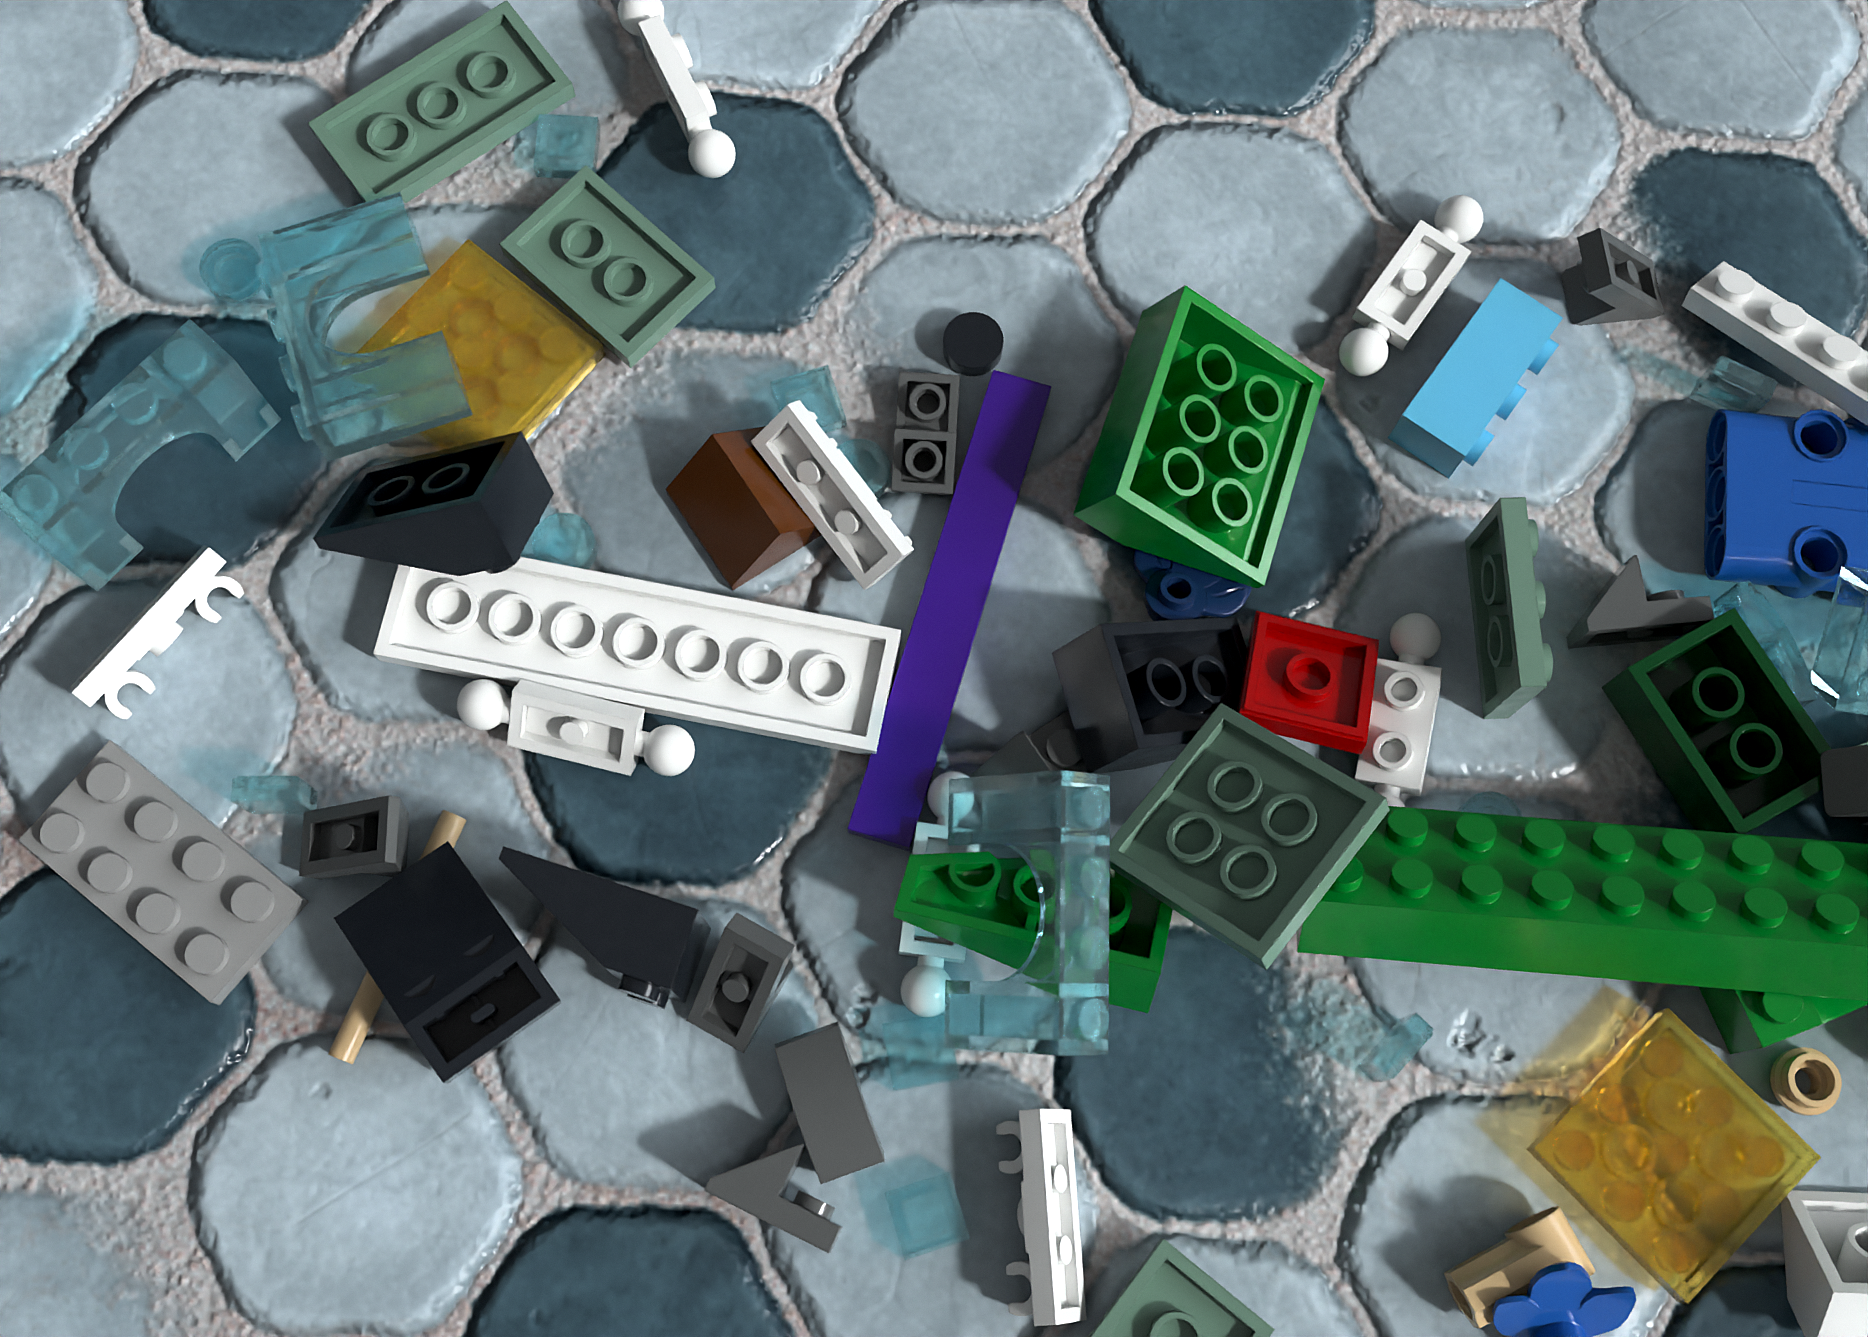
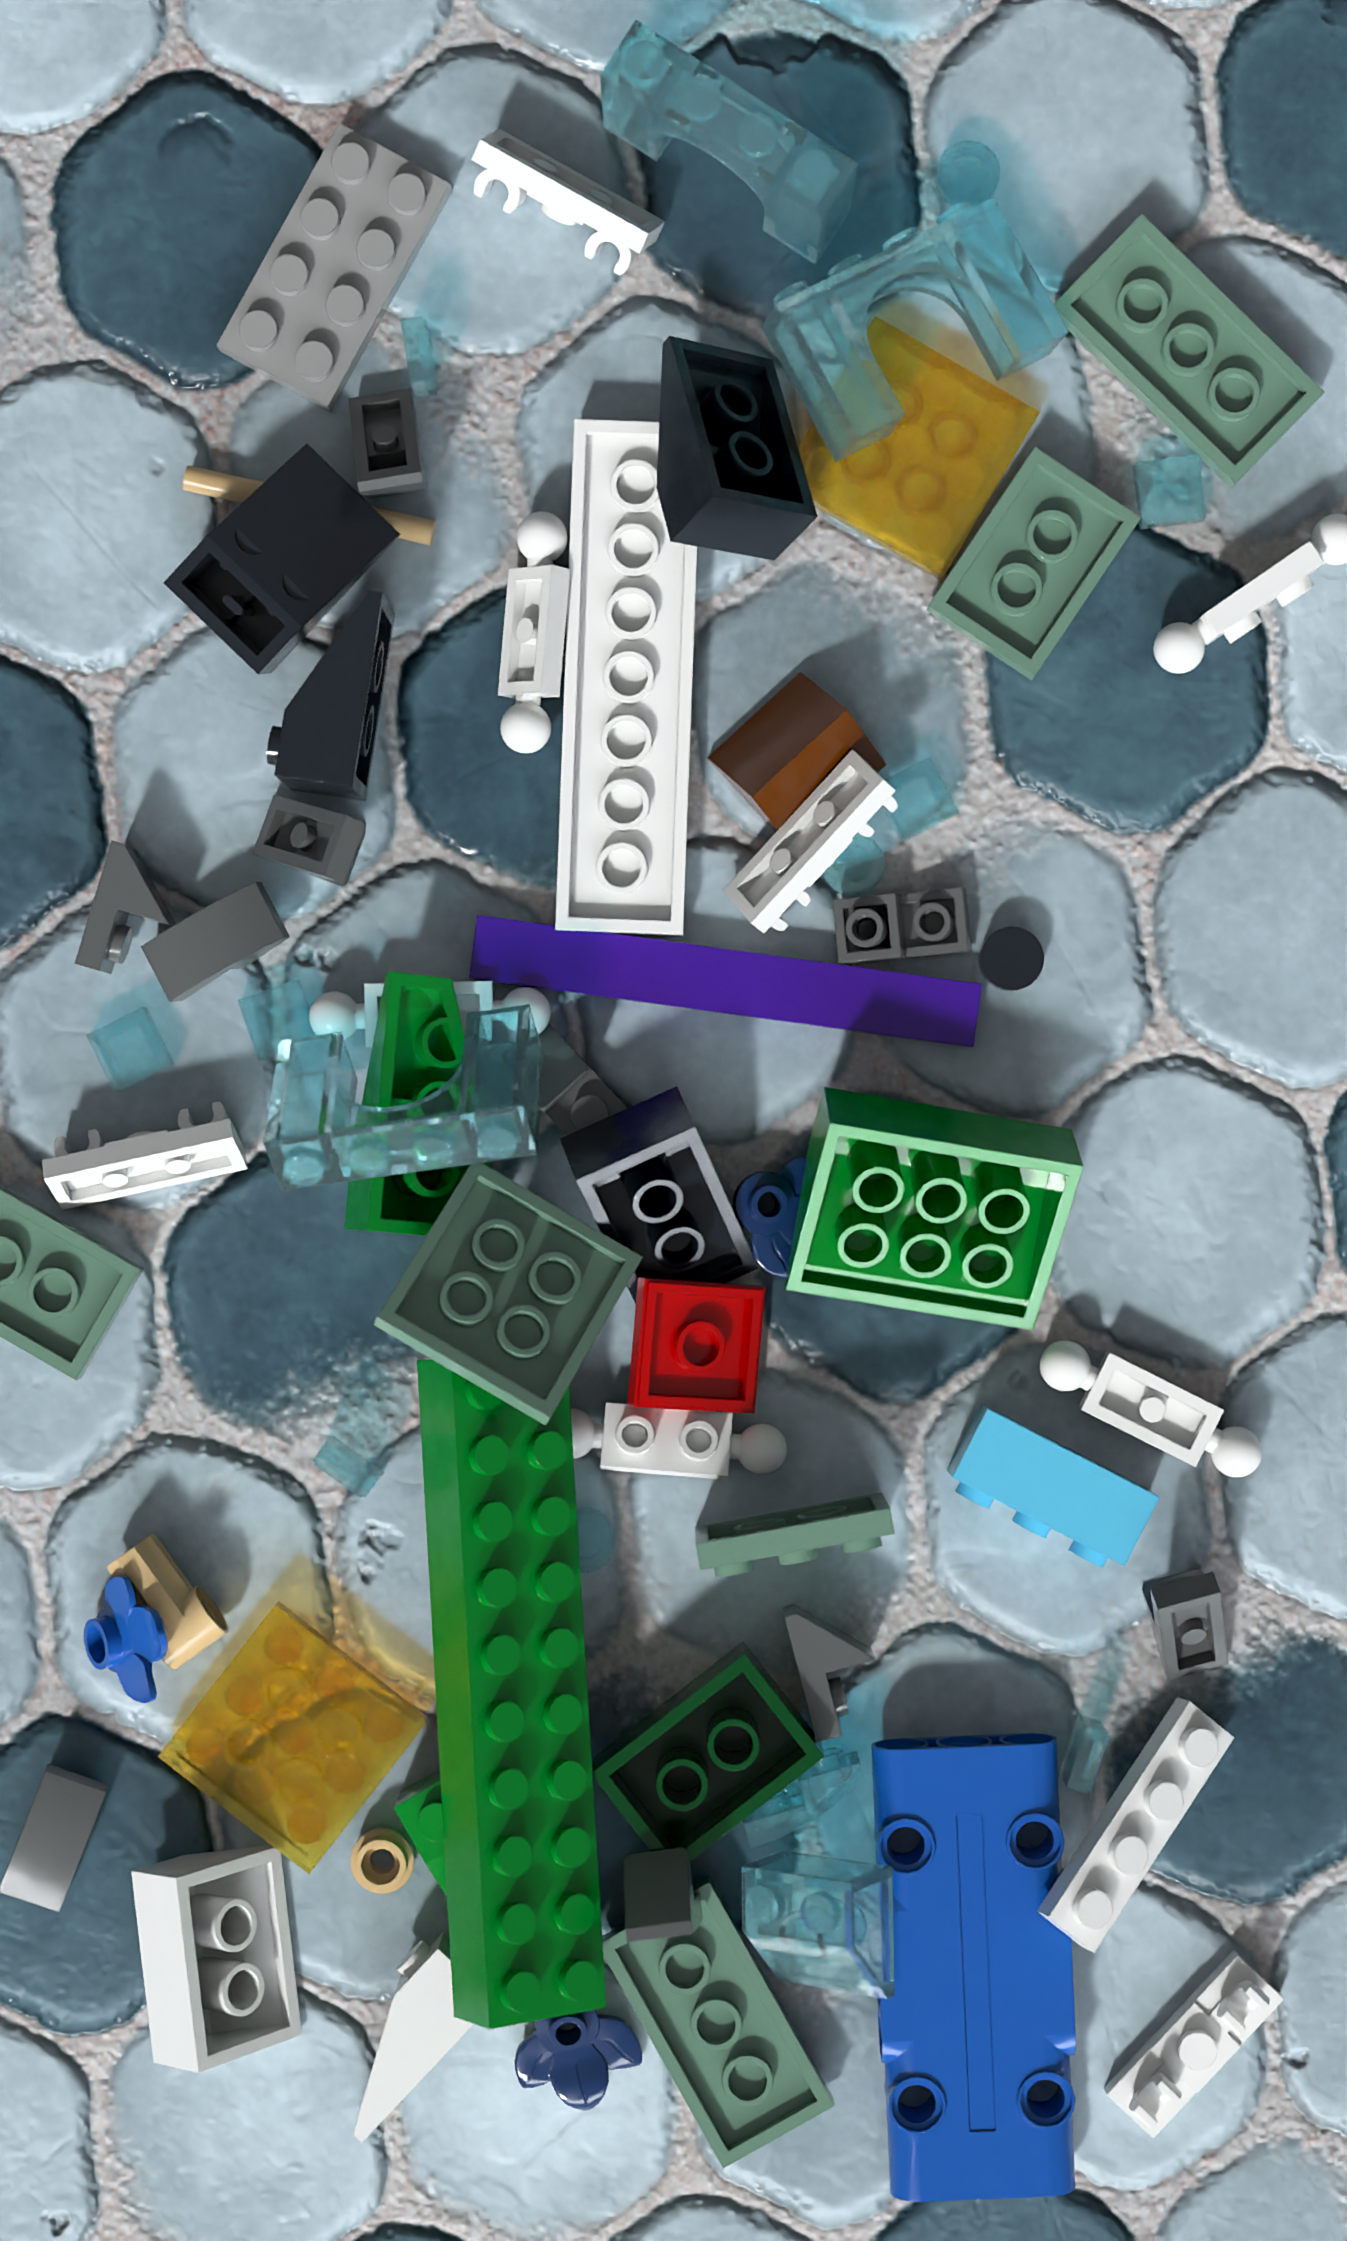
camera: 85 degrees right, 15 degrees up
clear light blue tile [532,513,598,570] -> none

